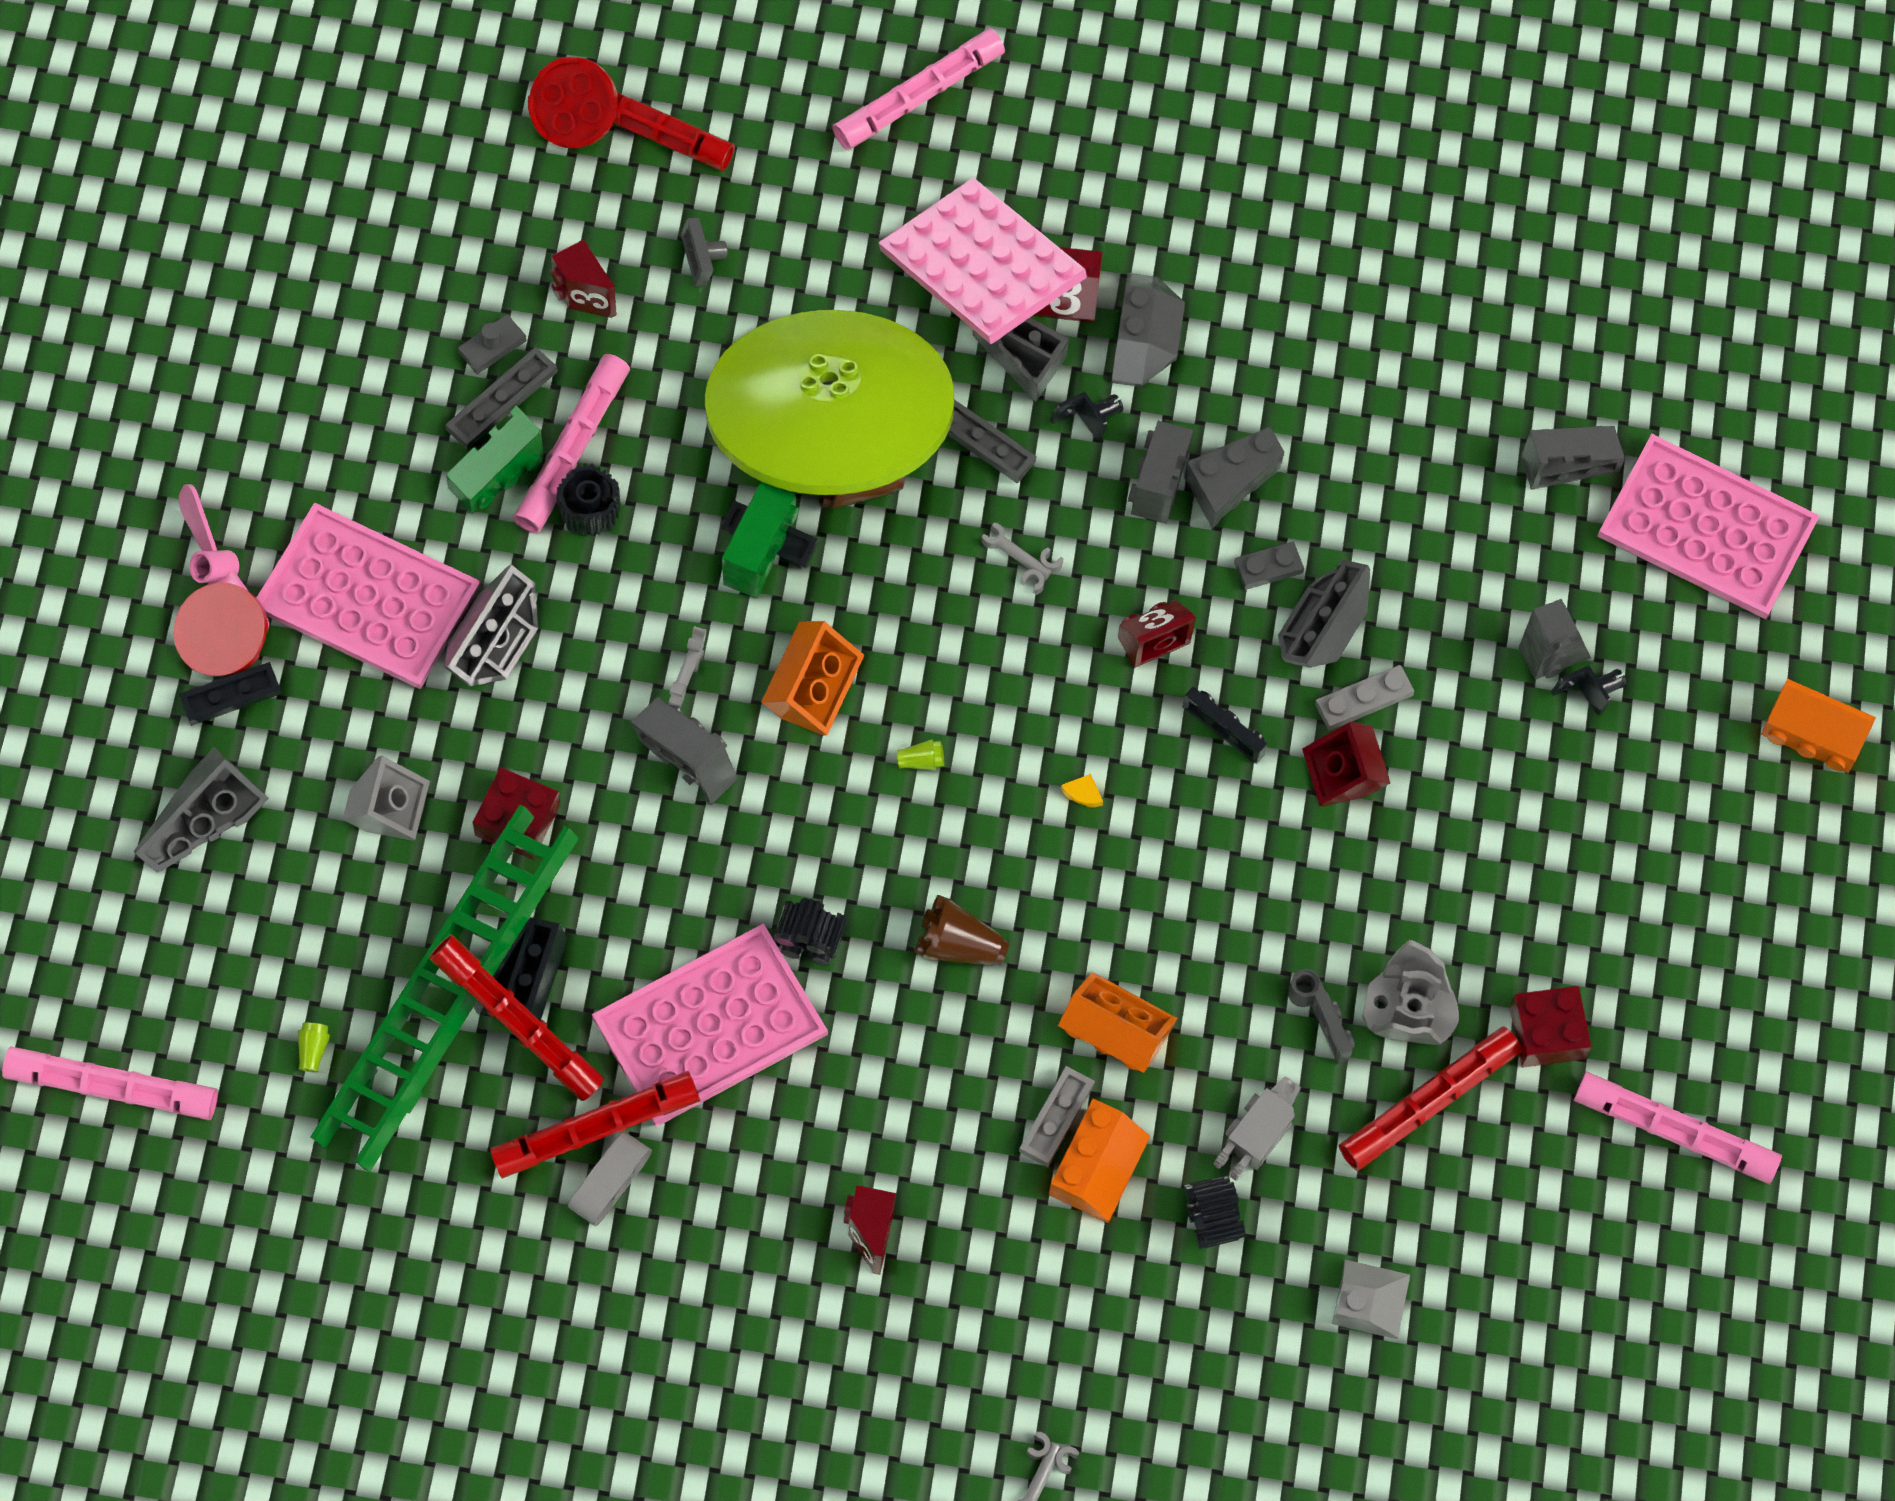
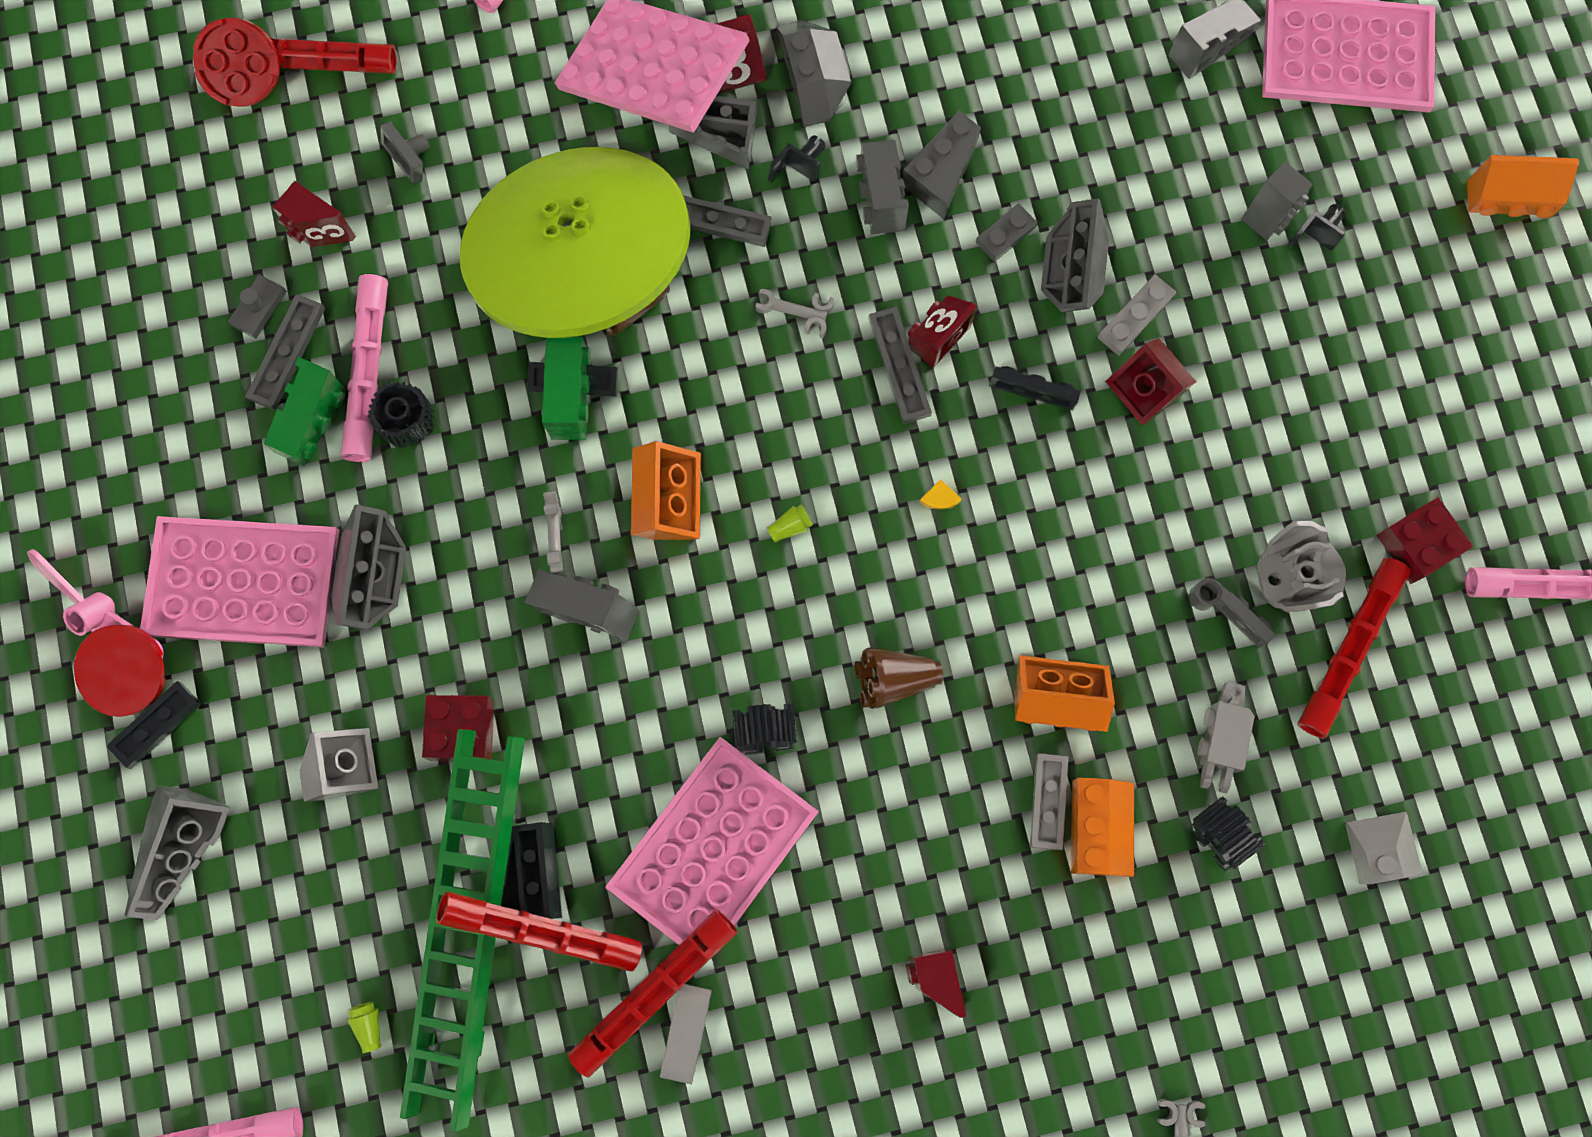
camera: 20 degrees left, 10 degrees up
none -> dark grey plate [868,306,932,424]

